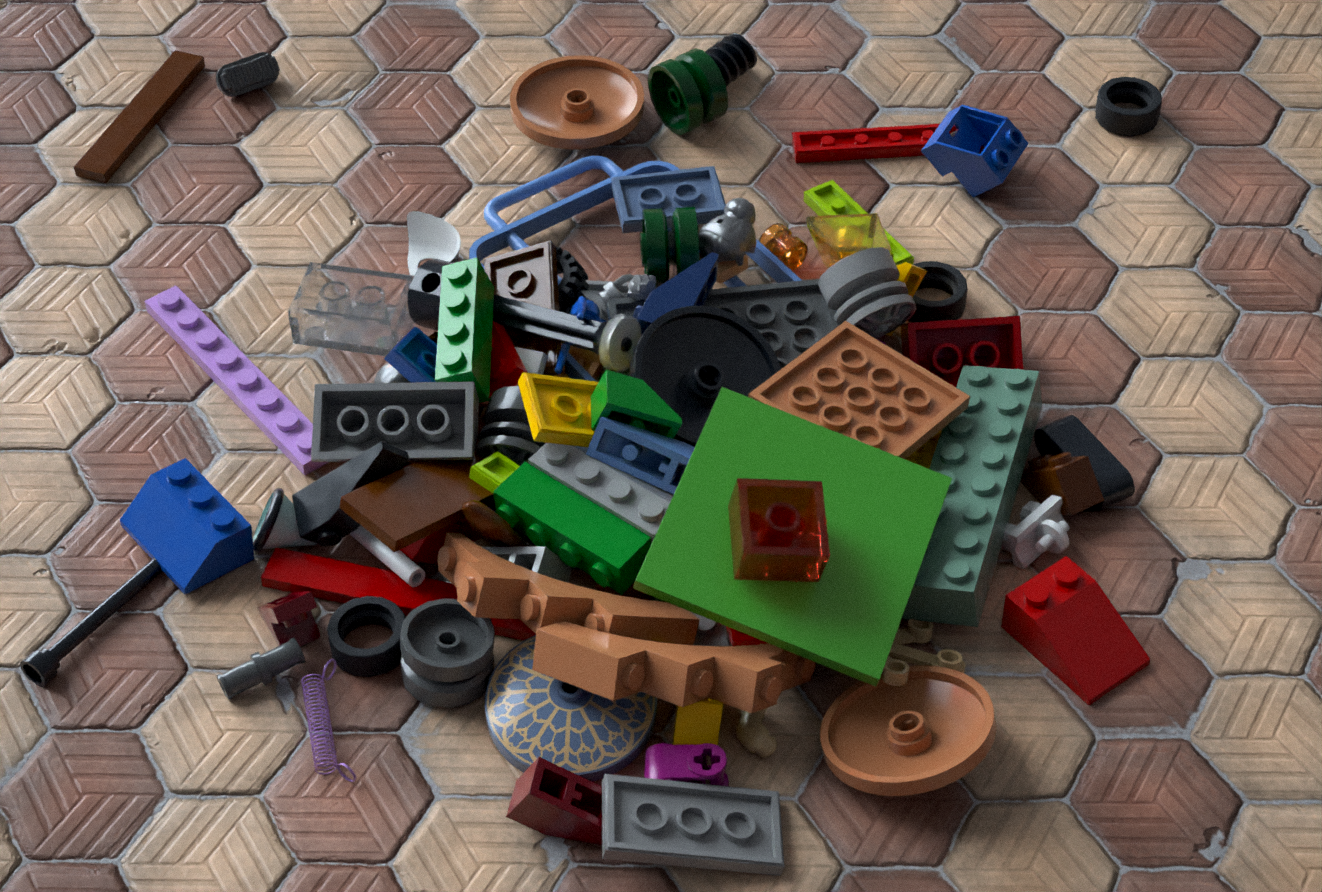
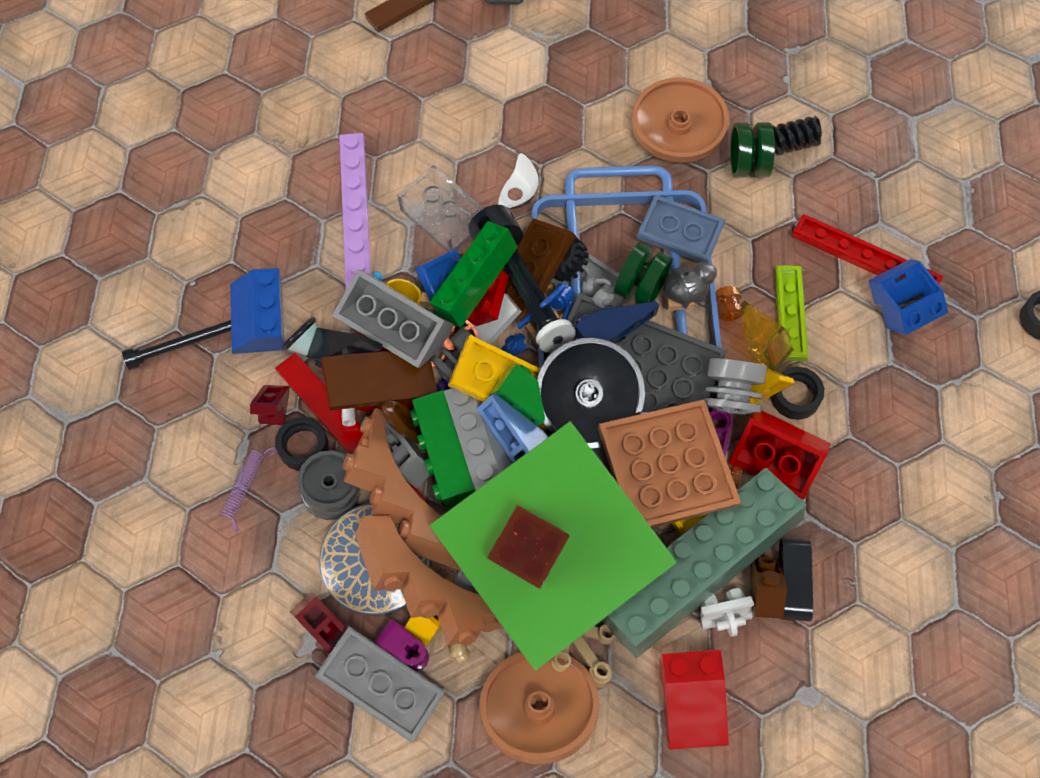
camera: 35 degrees right, 20 degrees up
dark grey pin [216,638,306,700] -> none
lime tile [469,451,520,493] -> none

